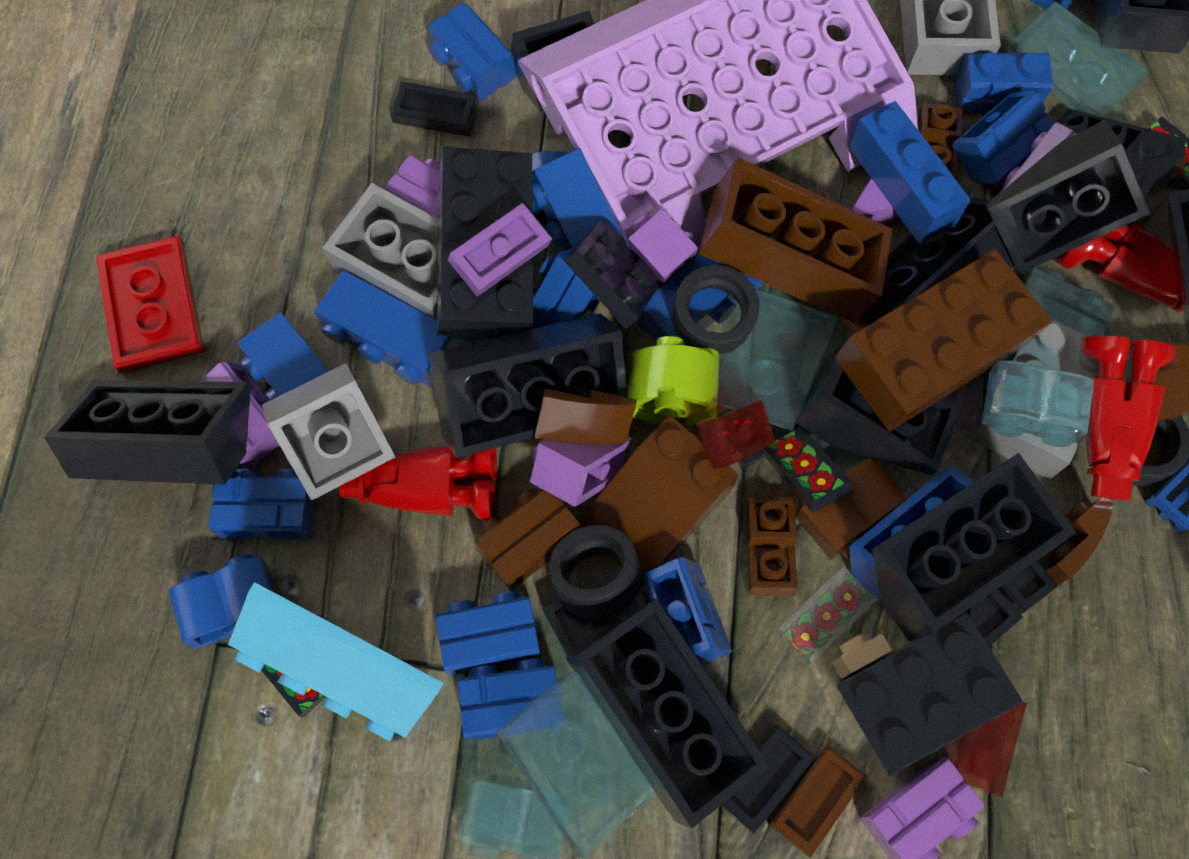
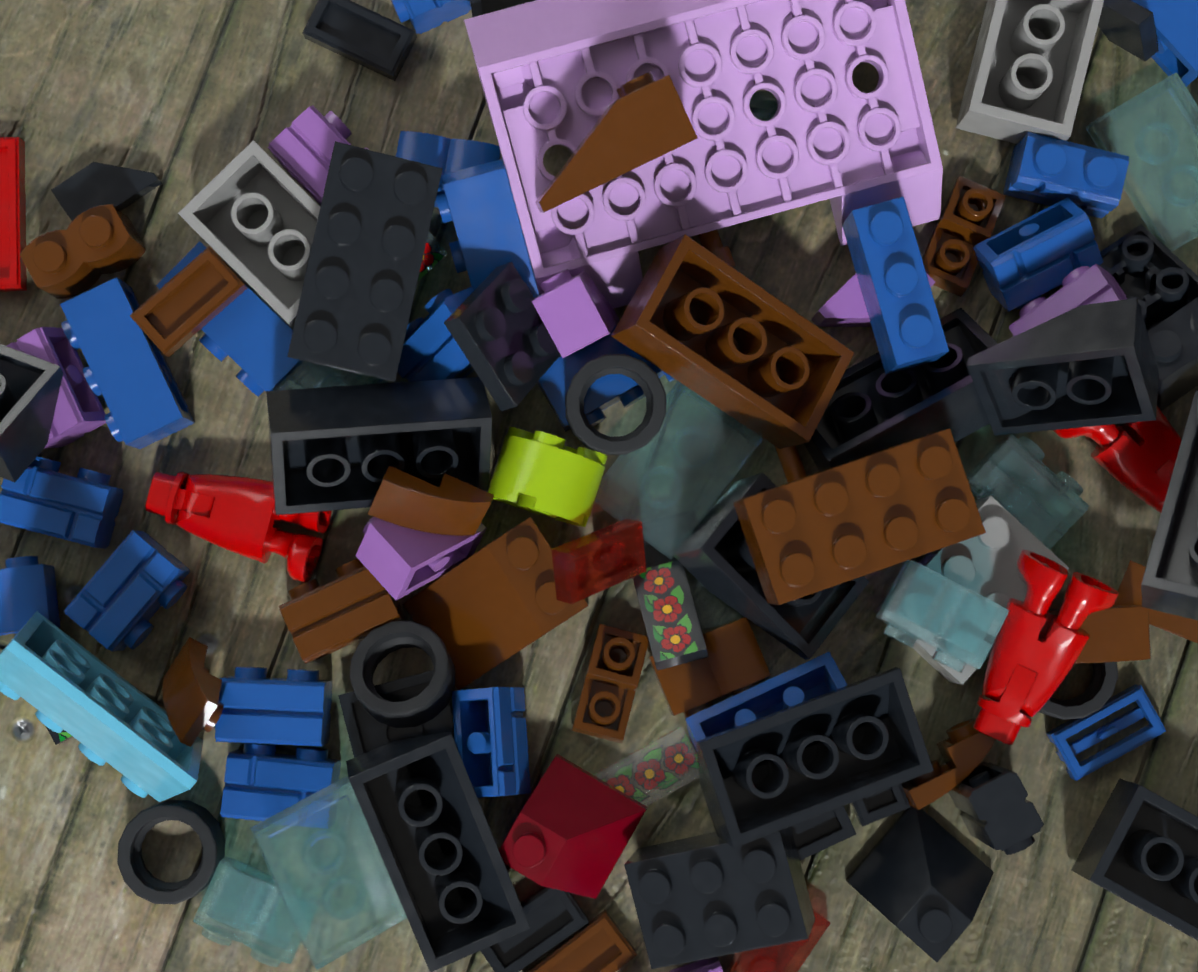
camera: 10 degrees right, 15 degrees up
light grey slope [262,363,395,500] -> none
medium lavender plate [448,203,552,297] -> none
tan plate [832,633,892,679] -> none
none -> reddish brown brick [20,204,147,298]
none -> black tile [51,162,162,221]
none -> blue brick [64,530,190,651]
none -> black tyre [117,800,225,905]
none -> reddish brown tile [130,246,247,357]
none -> reddish brown slope [162,637,224,747]
none -> dark red slope [499,754,648,899]
none -> reddish brown slope [535,71,698,213]
none -> black slope [846,805,994,962]
none -> black brick [948,762,1044,855]

